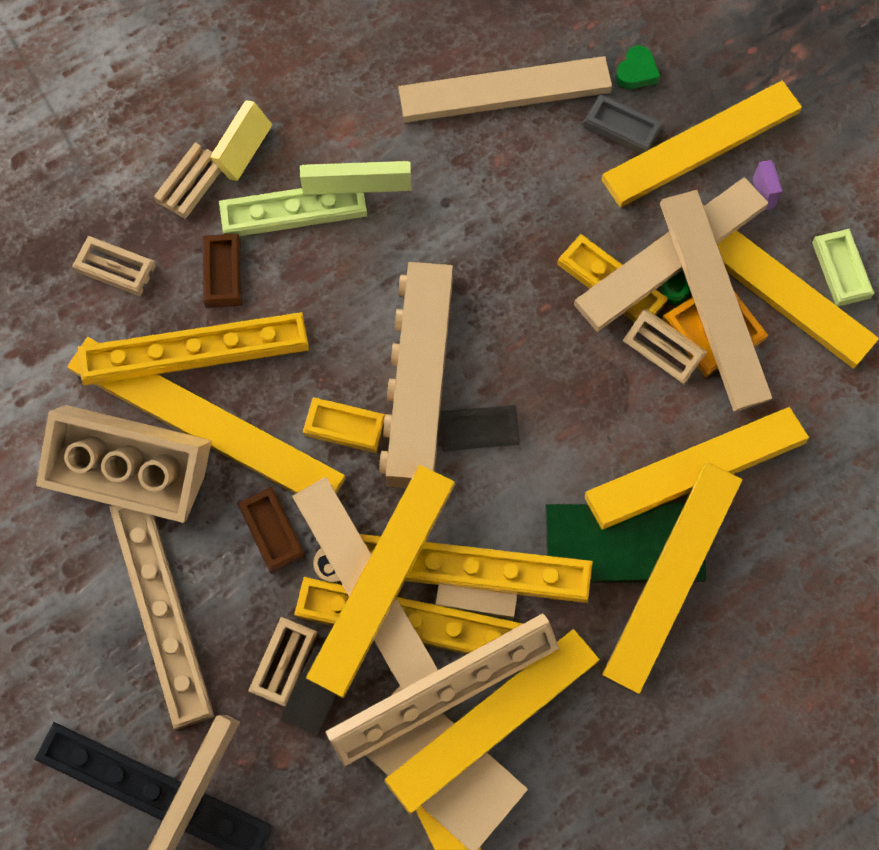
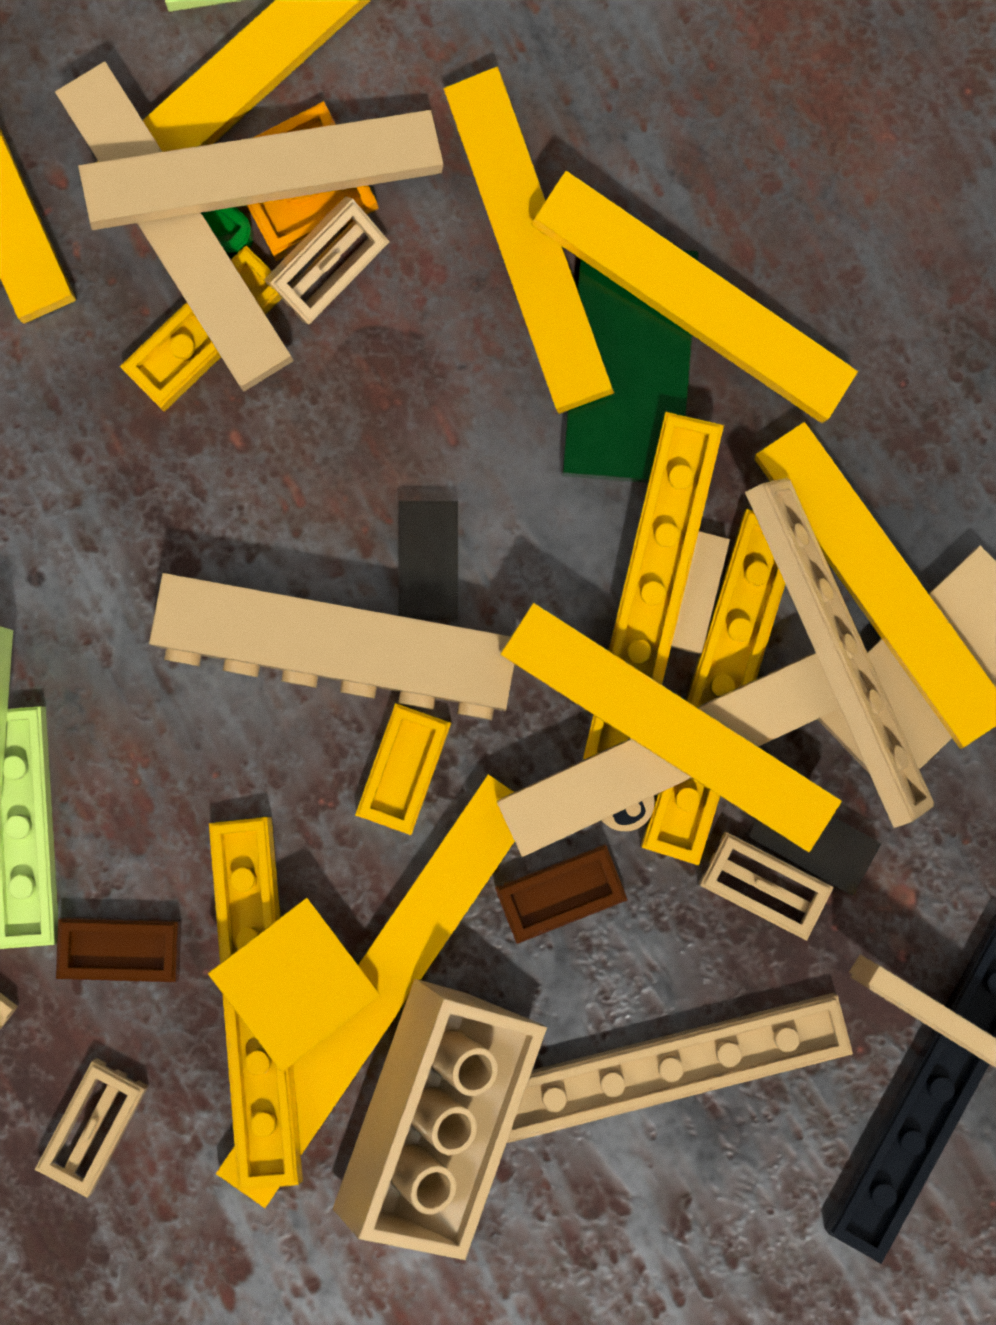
camera: 85 degrees left, 15 degrees up
medium lavender tile [752,160,783,211] -> none
none -> yellow tile [207,898,380,1073]

